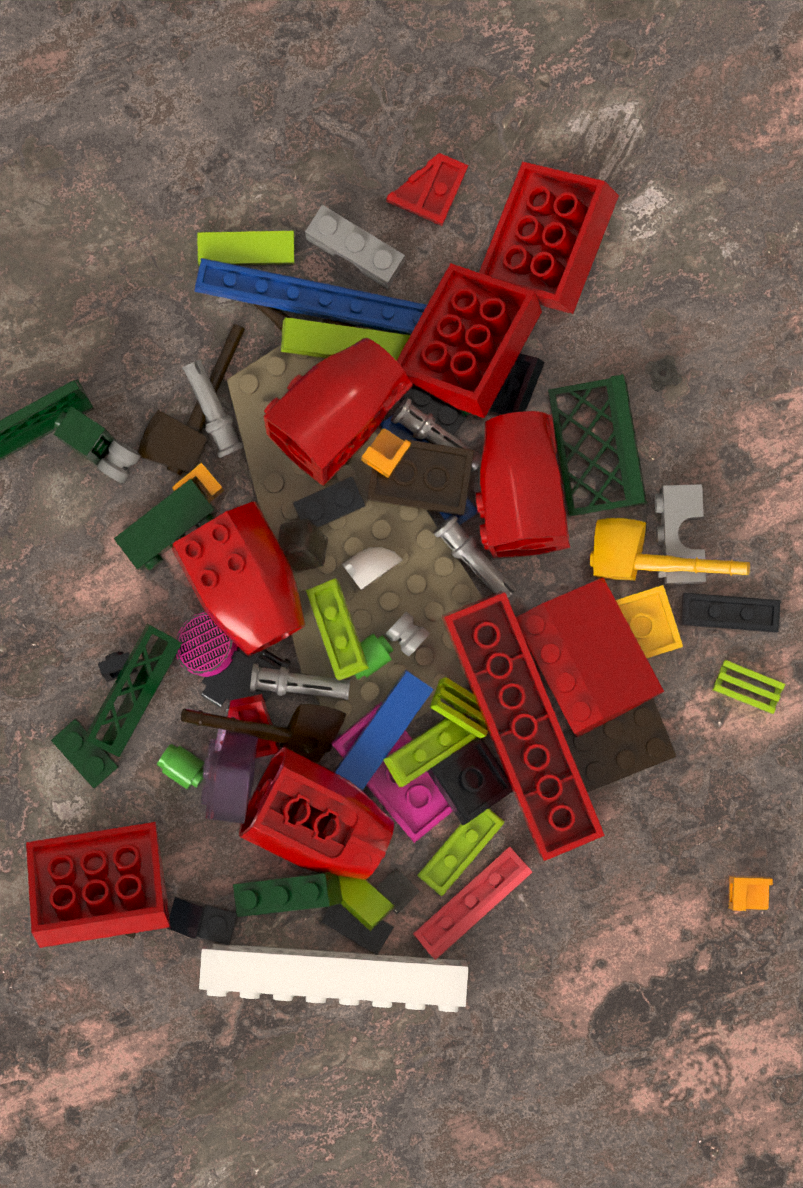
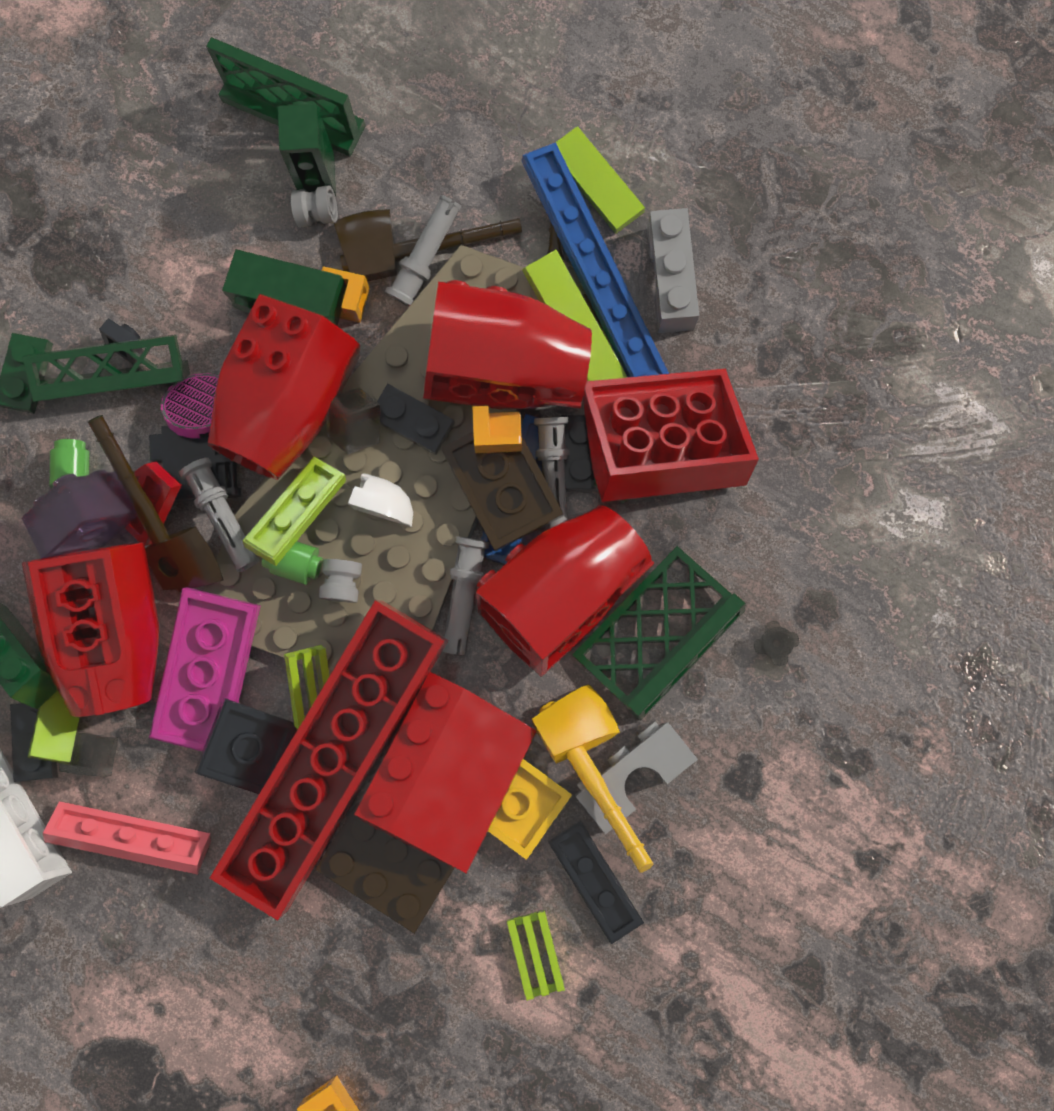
camera: 60 degrees right, 5 degrees down
blue tile [334,670,434,790] -> none
lime tile [383,710,477,788] -> none
red wing [386,153,469,226] -> none
lime tile [417,809,505,896] -> none
red slope [479,161,619,314] -> none
black plate [490,353,545,416] -> none

